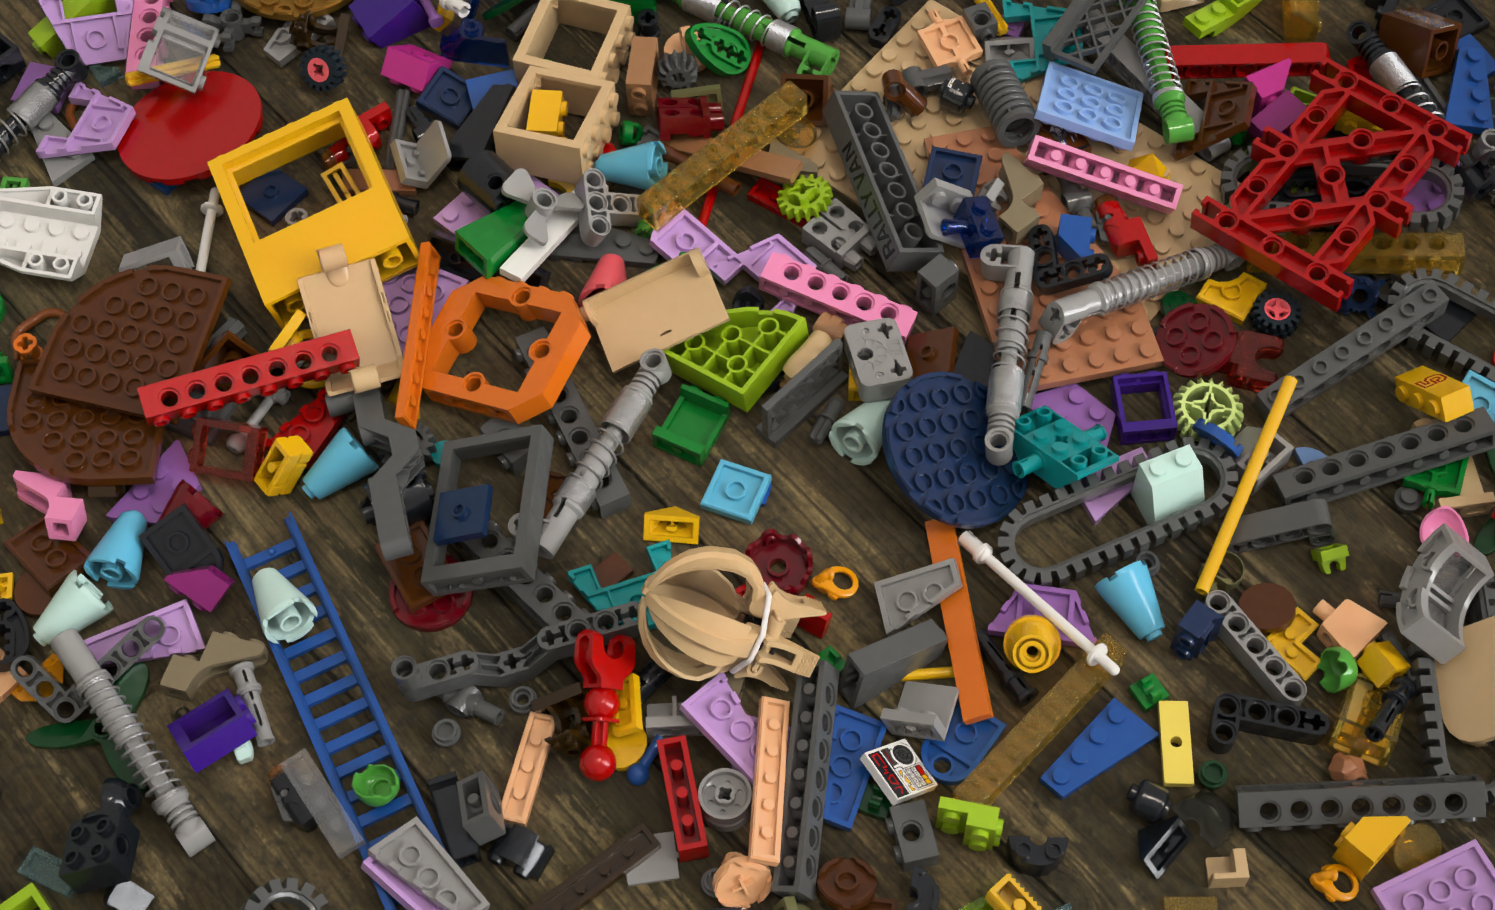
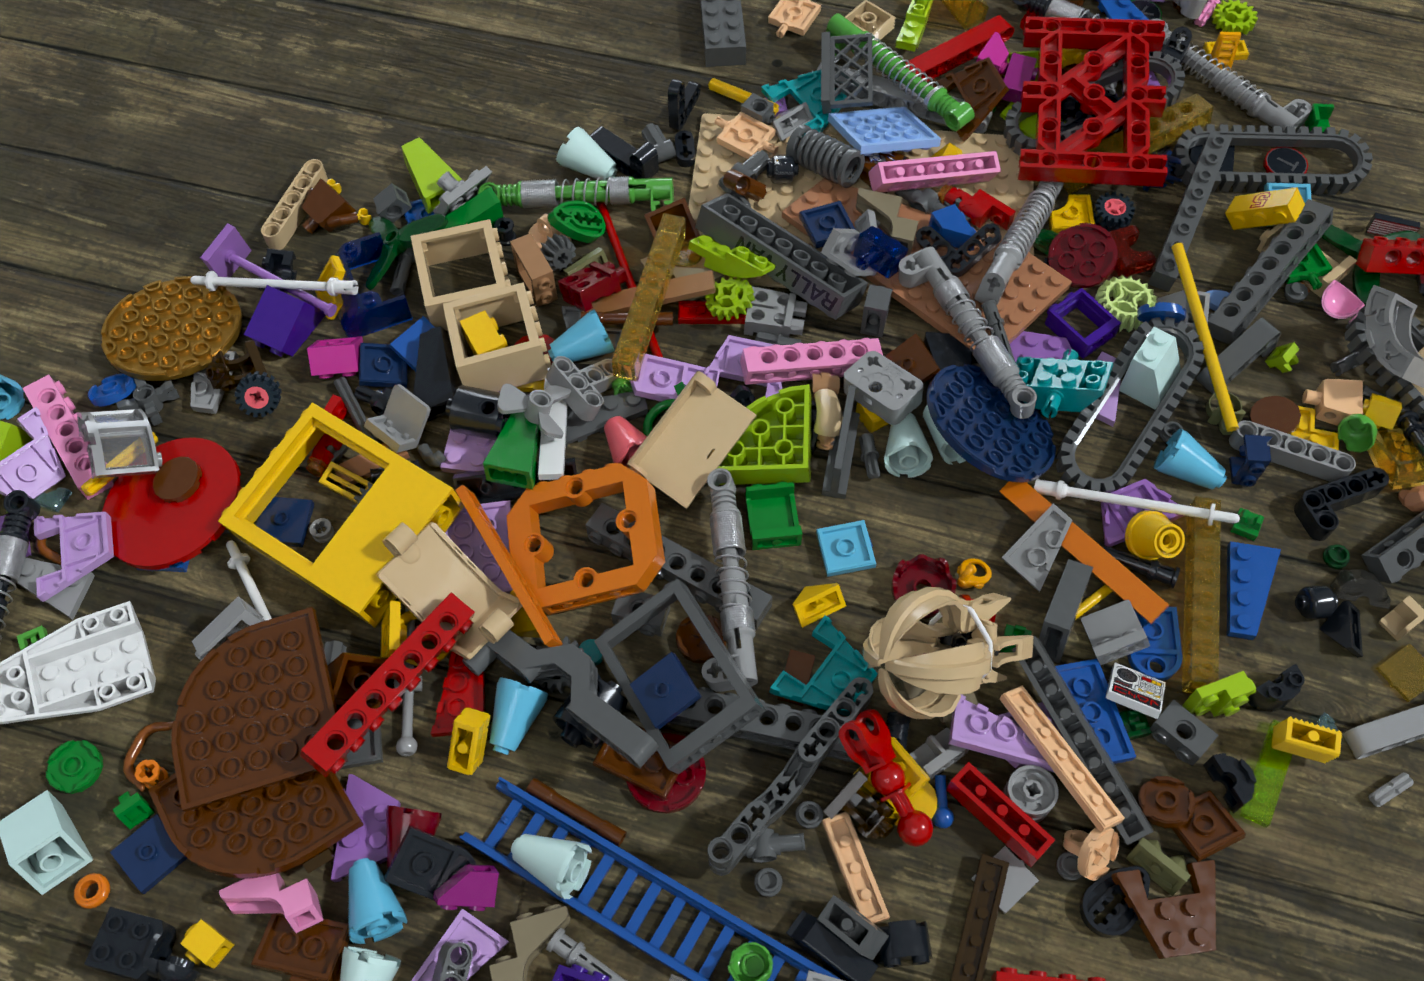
camera: 35 degrees left, 0 degrees up
clear red window [188,416,268,482] -> none
green tile [618,120,643,146] -> none
light yellow tile [1157,701,1194,787] -> none
none -> reddish brown tile [153,456,202,503]
none -> dark grey arm [417,443,446,467]
none -> reddish brown piece [526,778,627,847]
none -> lime slope [688,235,776,278]

